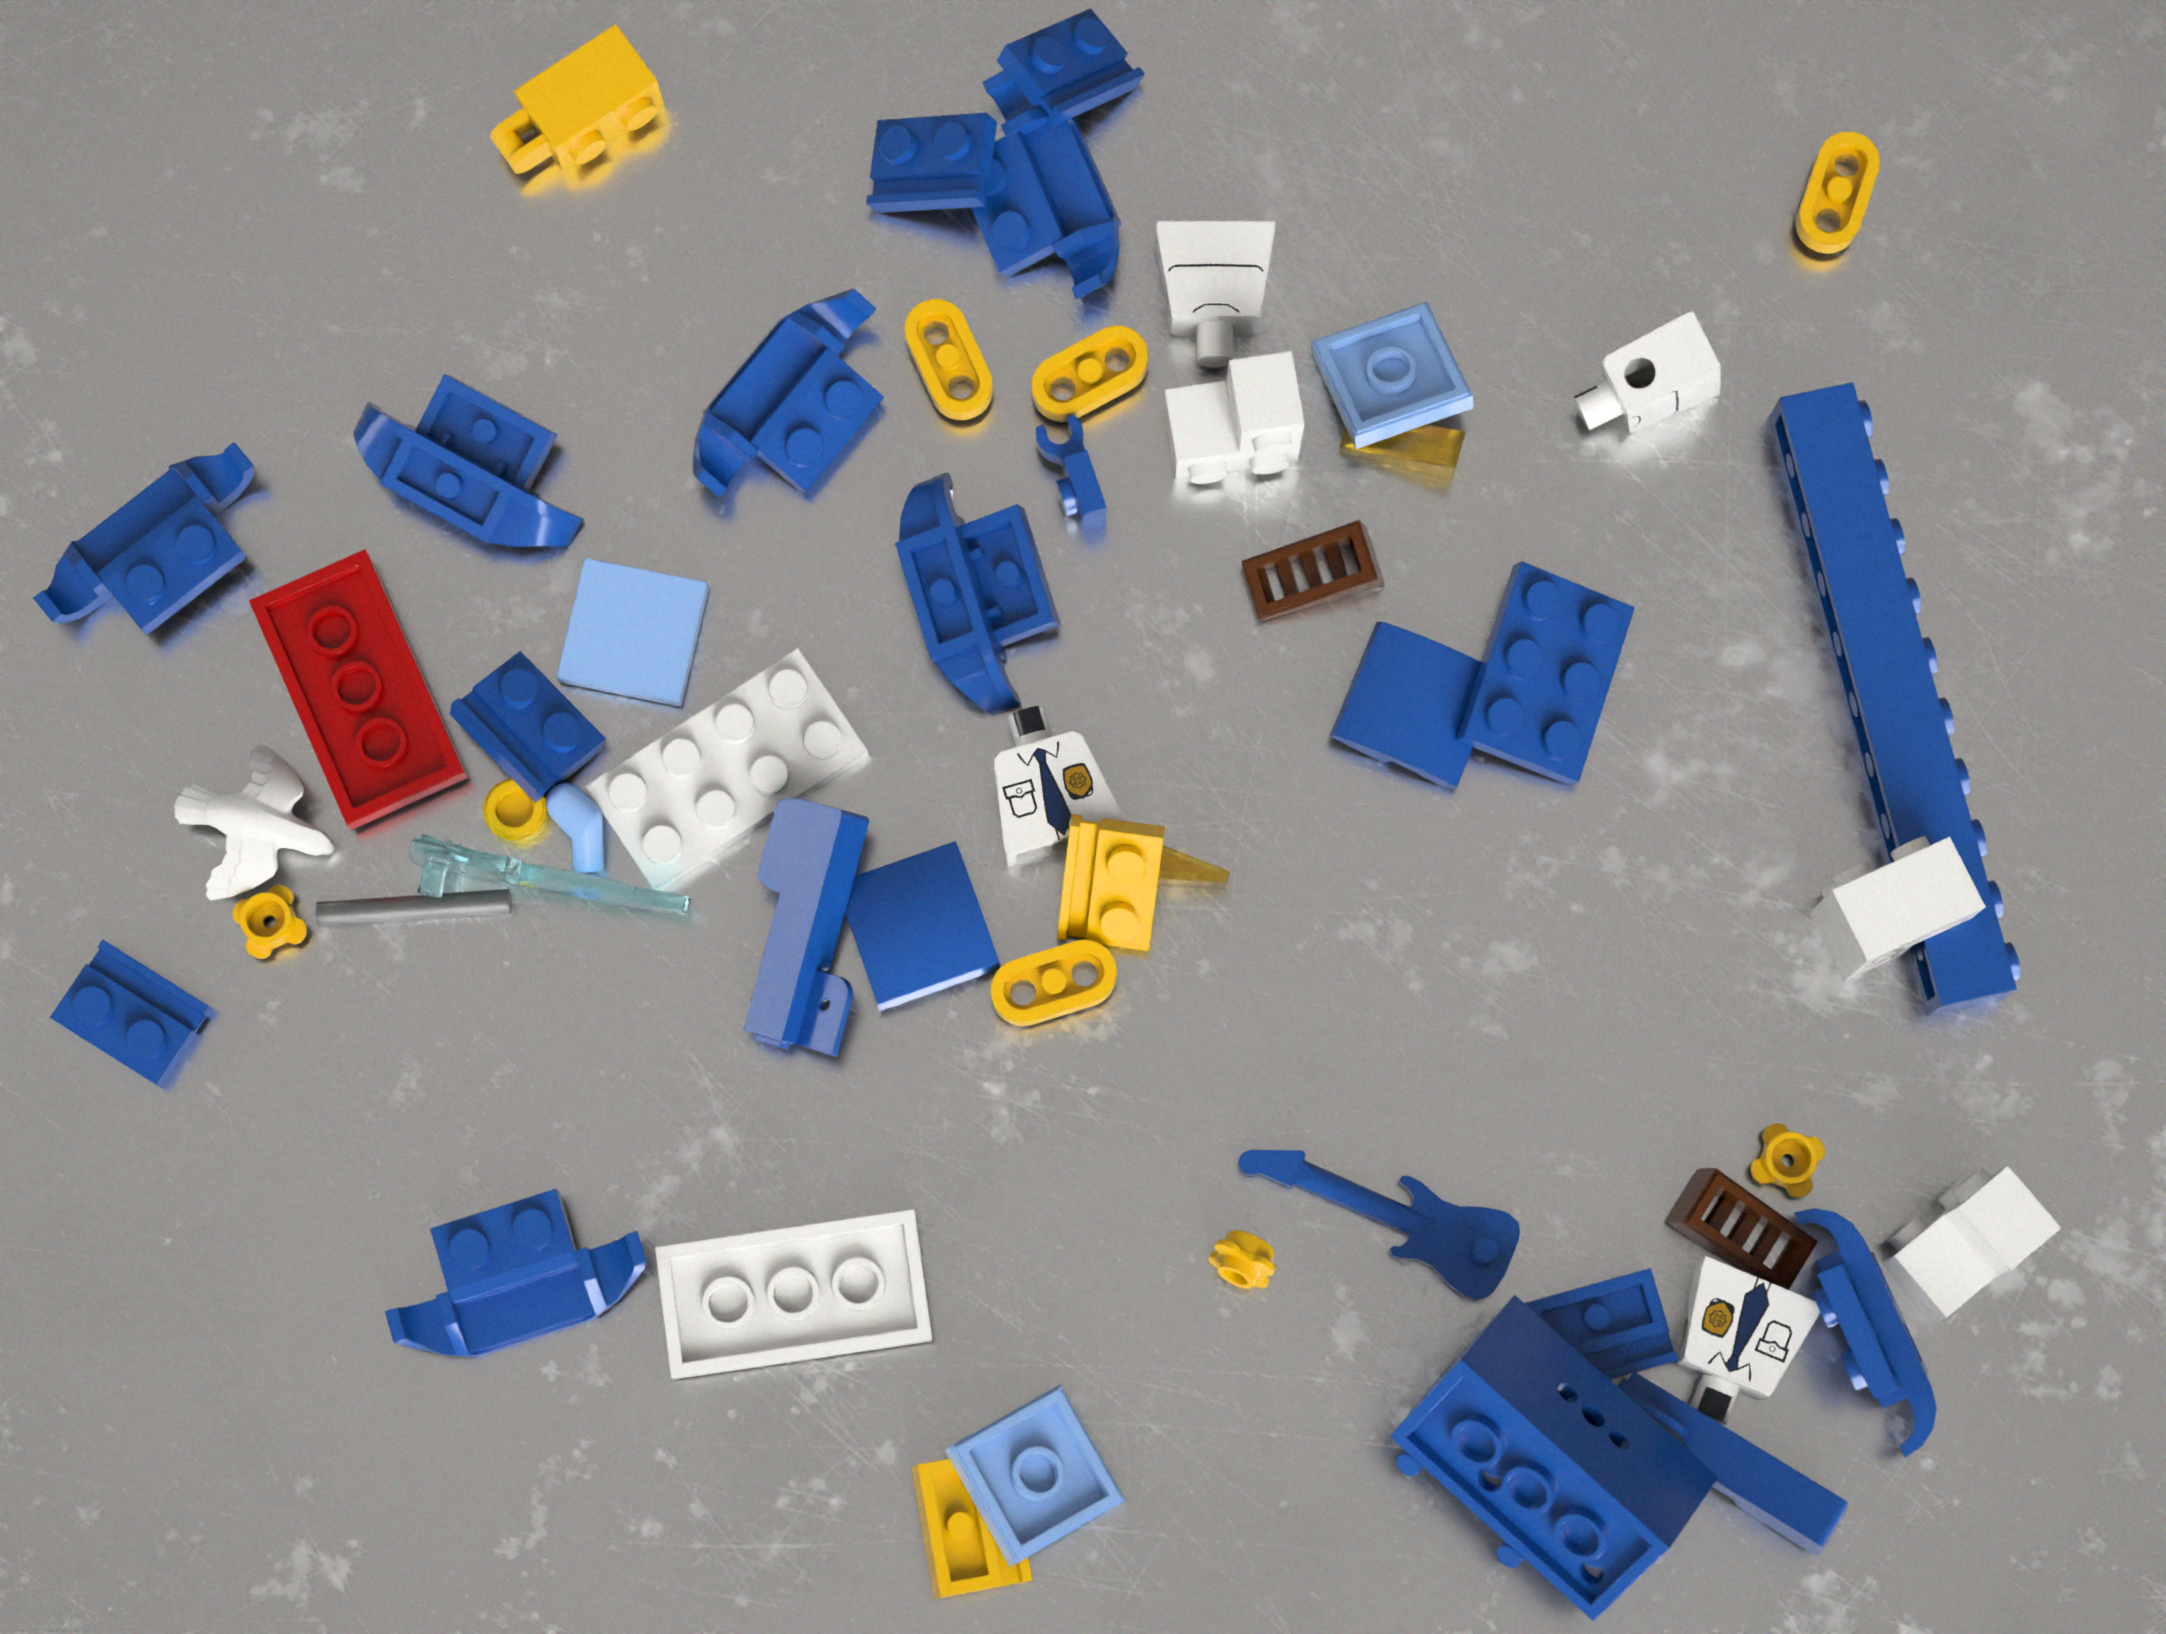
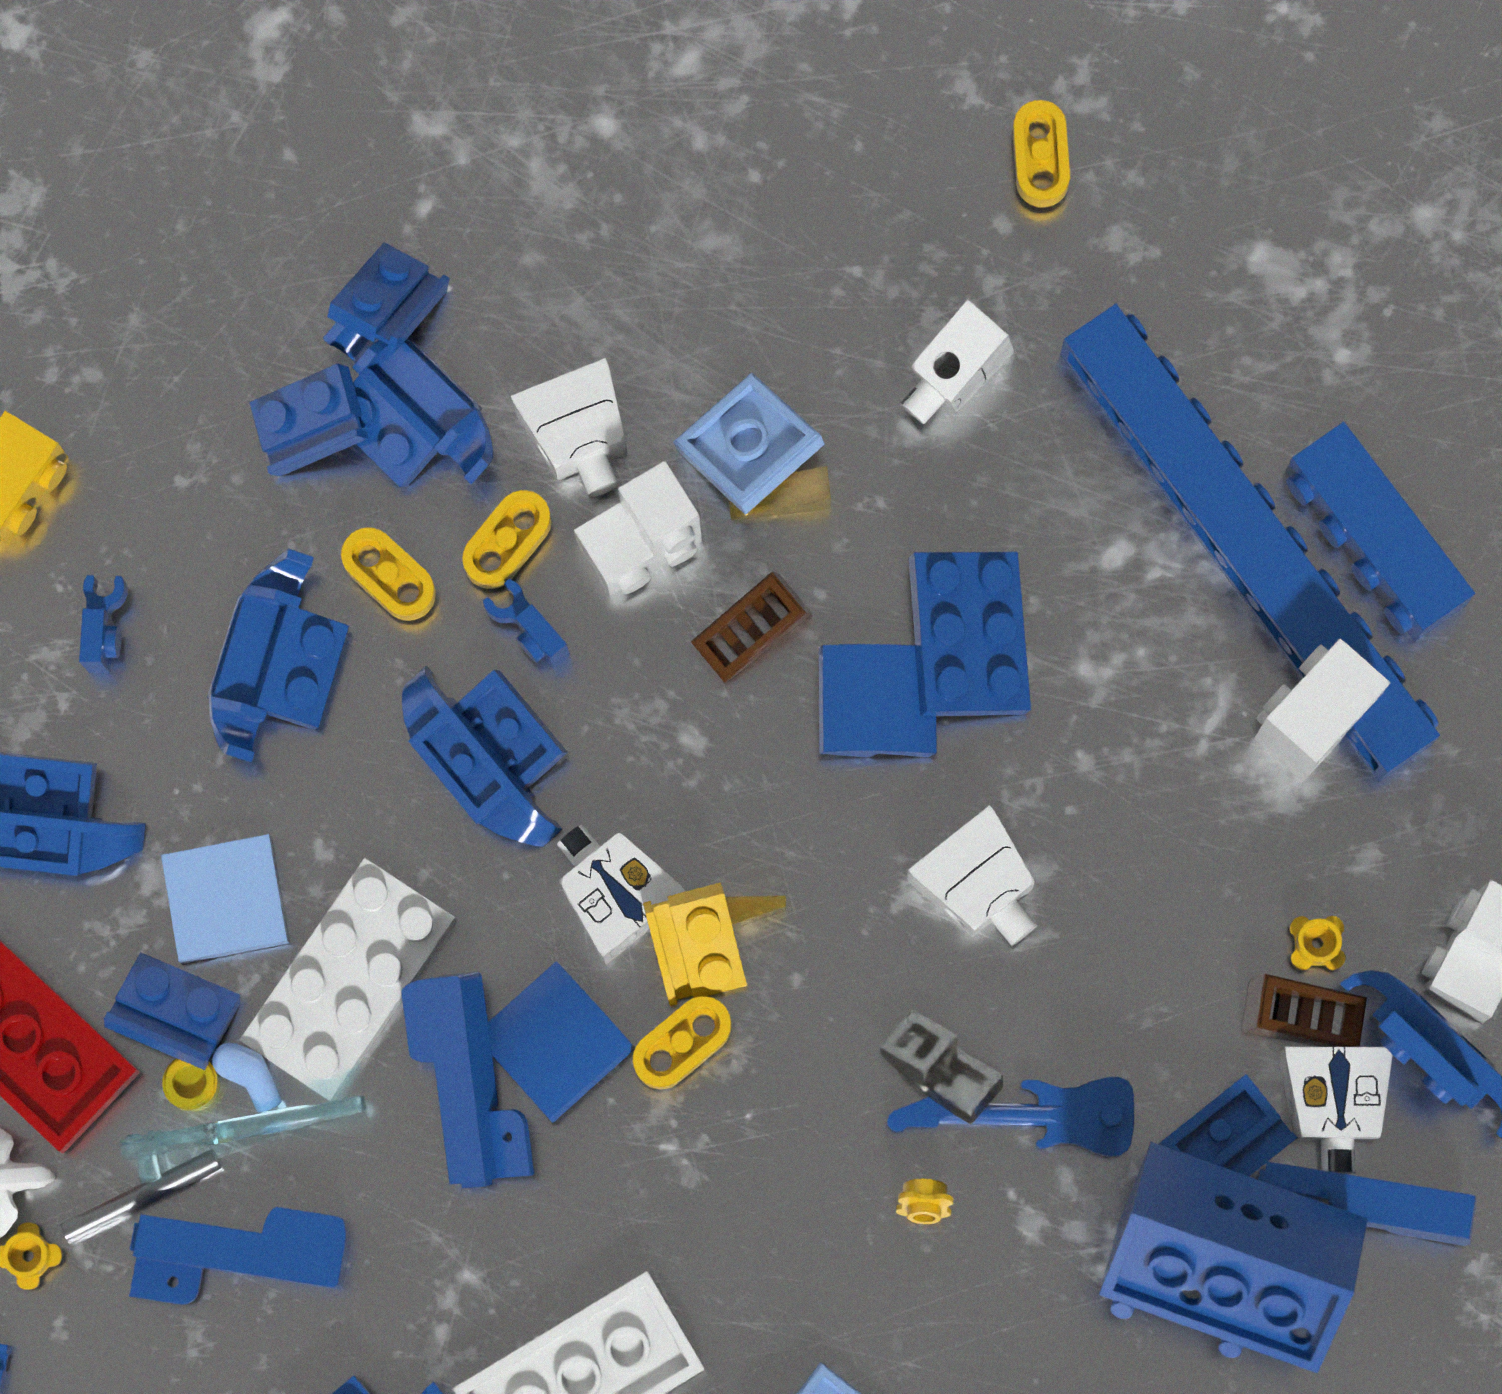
camera: 20 degrees left, 0 degrees up
none -> blue plate [79,575,128,674]
none -> blue piece [129,1207,351,1305]
none -> clear smoke slope [880,1010,1003,1125]
none -> white torso [906,805,1037,946]
none -> blue brick [1285,422,1476,642]

